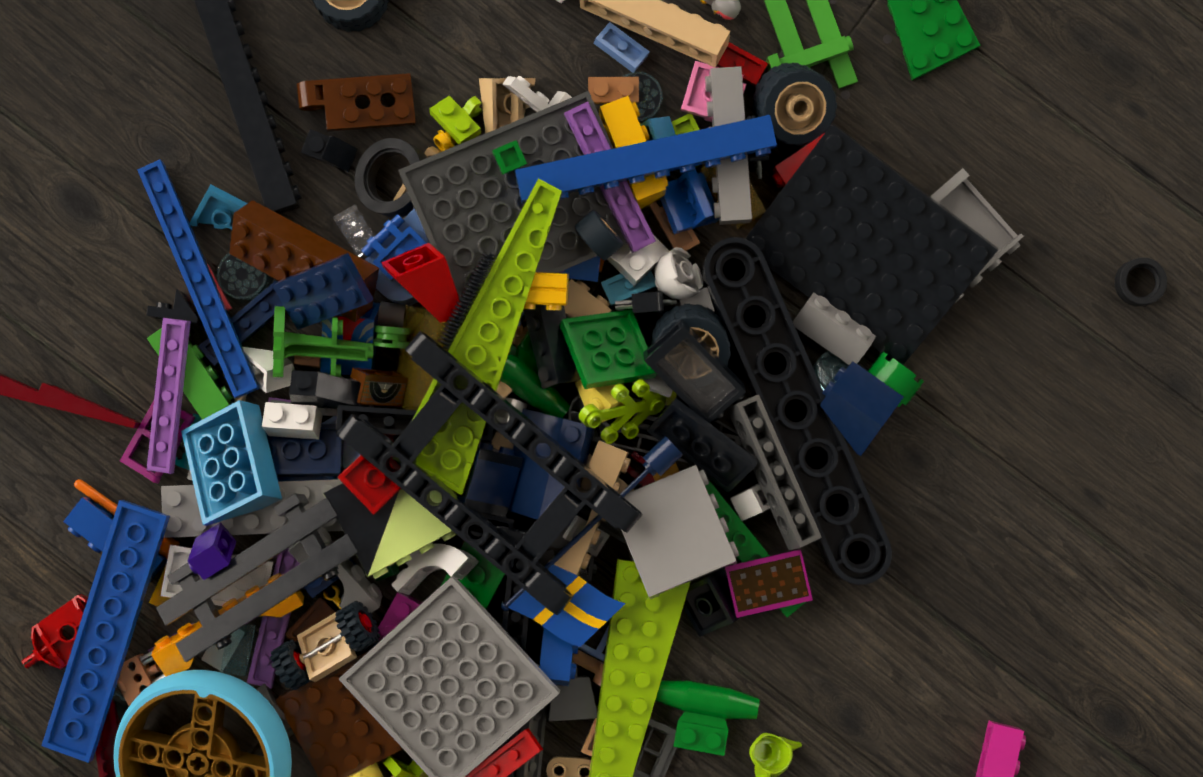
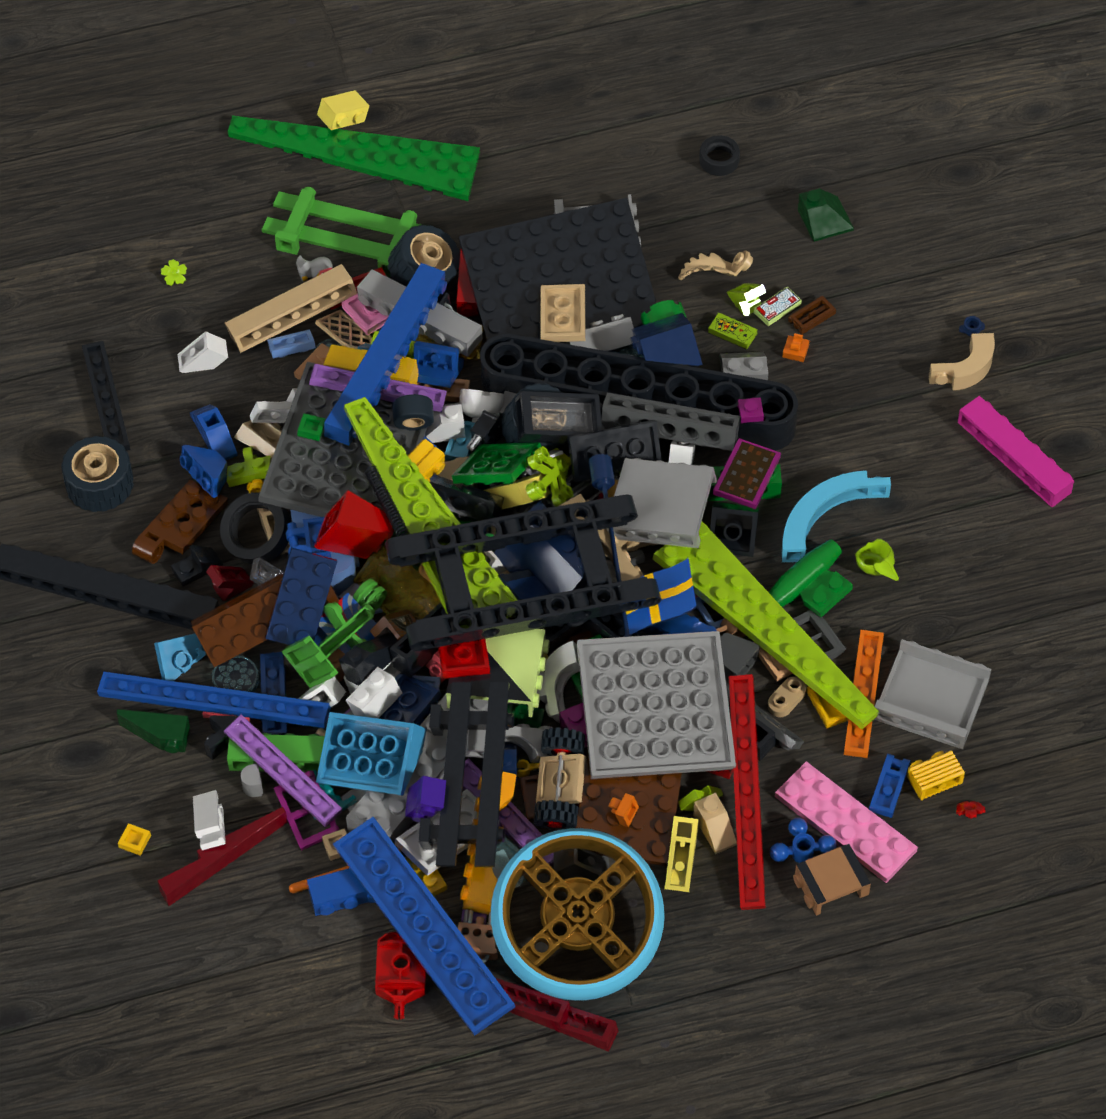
camera: 50 degrees left, 30 degrees down
none -> dark green slope [117,709,190,753]
none -> yellow plate [118,823,151,856]
none -> blue slope [180,445,227,498]
none -> blue slope [190,404,238,460]
none -> white piece [193,790,225,850]
none -> dark red slope [206,565,254,601]
none -> light grey brick [241,764,263,797]
none -> tan window [315,309,372,349]
none -> tan plate [322,828,347,861]
none -> tan plate [541,284,586,342]
none -> orange tile [608,793,639,828]
none -> tan plant [678,250,753,280]
none -> lime tile [708,313,758,349]
none -> light grey slope [719,352,768,380]
none -> lime slope [727,283,766,316]
none -> magenta plate [738,398,764,423]
none -> tile [754,287,802,326]
none -> orange tile [782,333,810,362]
none -> medium azure arch [782,471,891,562]
none -> reddish brown tile [788,295,836,335]
none -> dark green slope [798,188,854,242]
none -> tan arch [929,333,995,390]
none -> dark blue plate [959,316,985,337]

